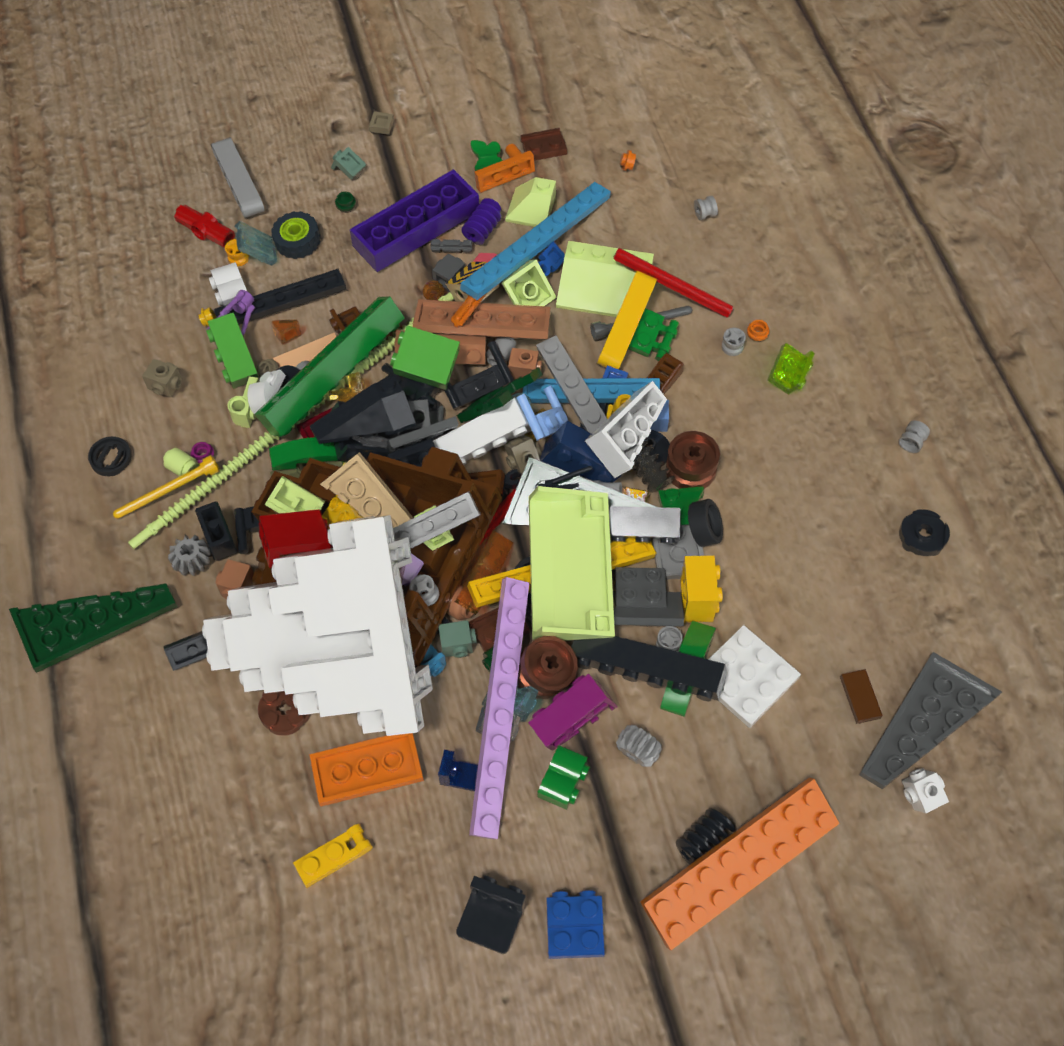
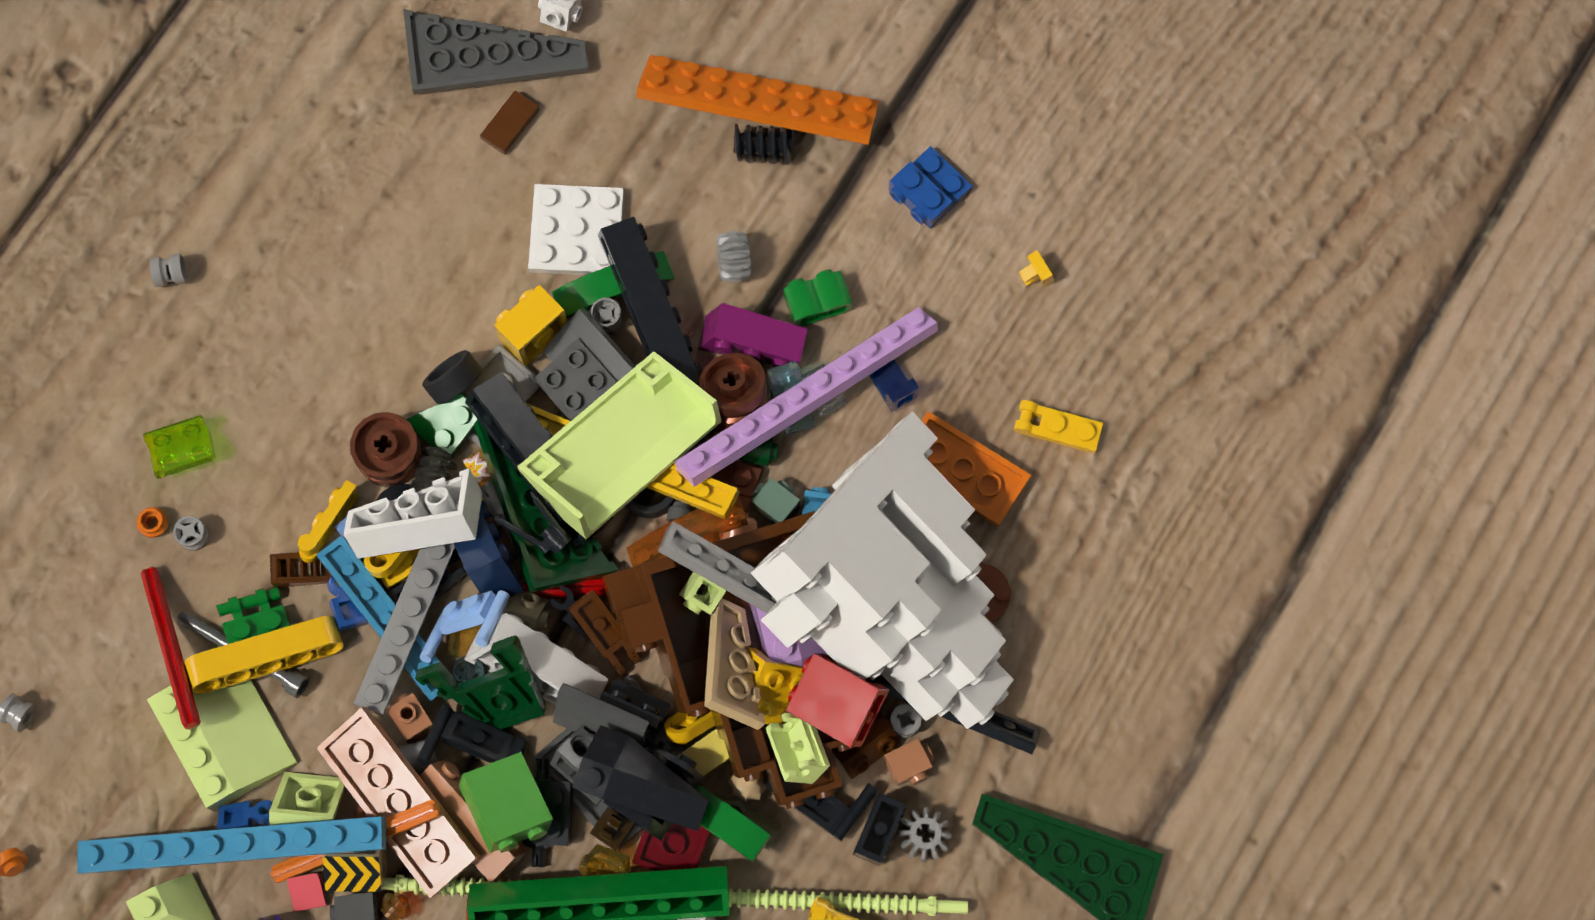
camera: 135 degrees left, 15 degrees up
light grey wheel [409,574,439,606] -> none
black bracket [456,875,526,954] -> none
black plate [899,509,950,556] -> none
none -> yellow plate [298,480,358,563]
none -> yellow tile [1019,250,1054,287]

